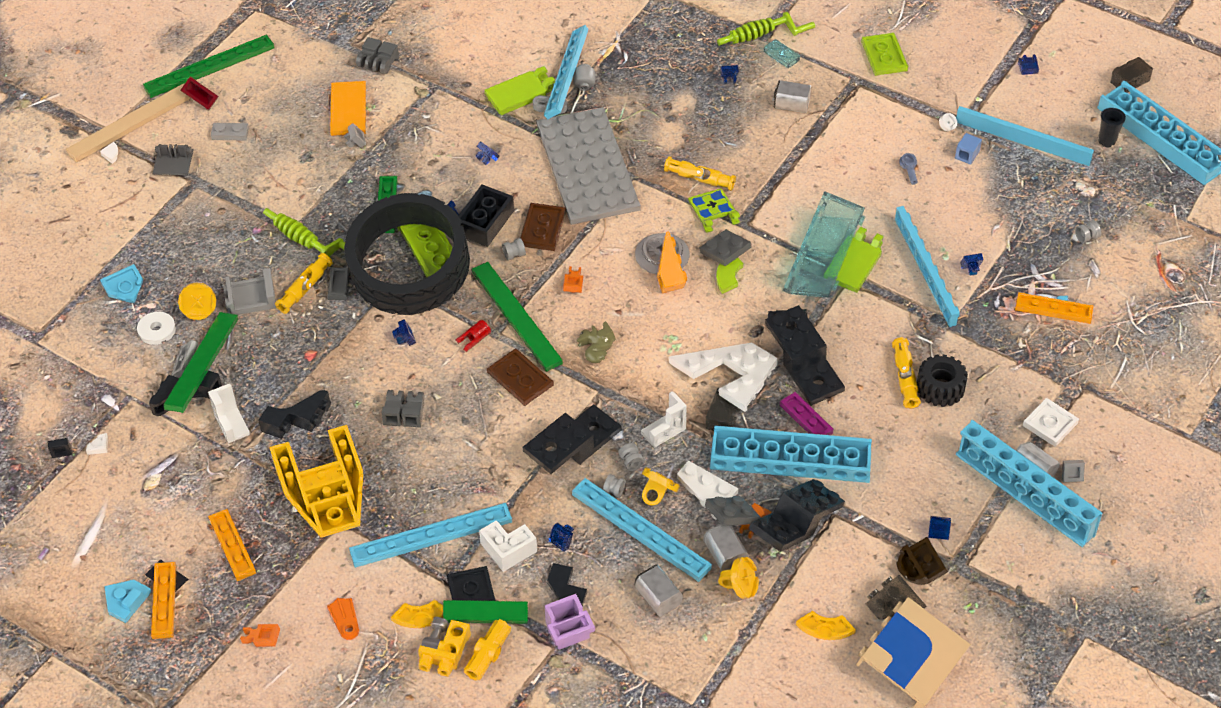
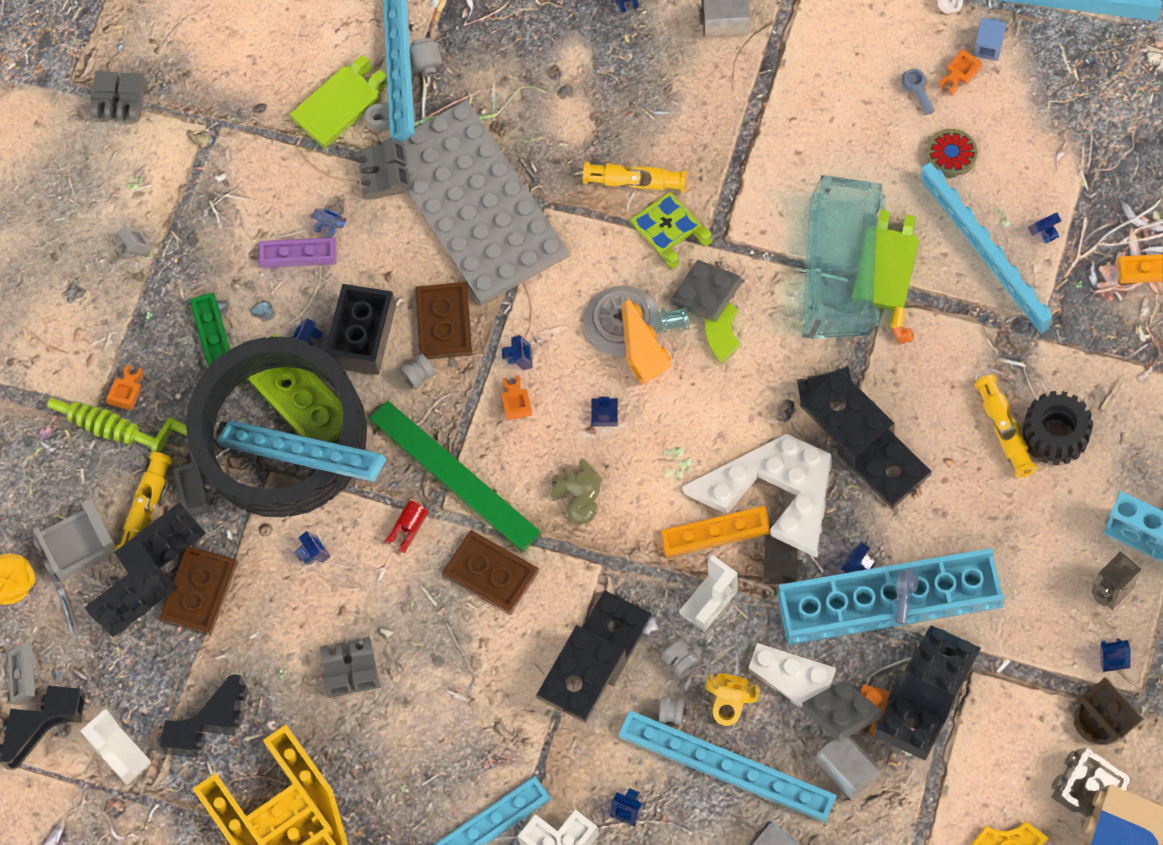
camera: 10 degrees left, 15 degrees up
green tile [164,312,238,413] -> none
light orange tile [330,81,366,136] -> none
yellow tile [718,557,759,599] -> none
magenta plate [780,392,834,435] -> none
none -> black bracket [84,502,206,637]
none -> orange plate [106,365,143,411]
none -> reddish brown tile [159,546,238,636]
none -> medium azure tile [217,420,387,482]
none -> medium lavender tile [259,238,337,268]
none -> dark grey legs [357,138,411,200]
none -> clear blue tile [501,335,533,370]
none -> clear blue tile [591,396,618,427]
none -> clear light blue bush [661,307,689,333]
none -> light orange tile [661,506,771,558]
none -> clear blue tile [841,542,876,573]
none -> arm [890,307,914,344]
none -> sand blue plate [895,569,918,624]
none -> tile [926,129,978,178]
none -> orange plate [939,49,983,96]
none -> clear smoke brick [1092,551,1142,610]

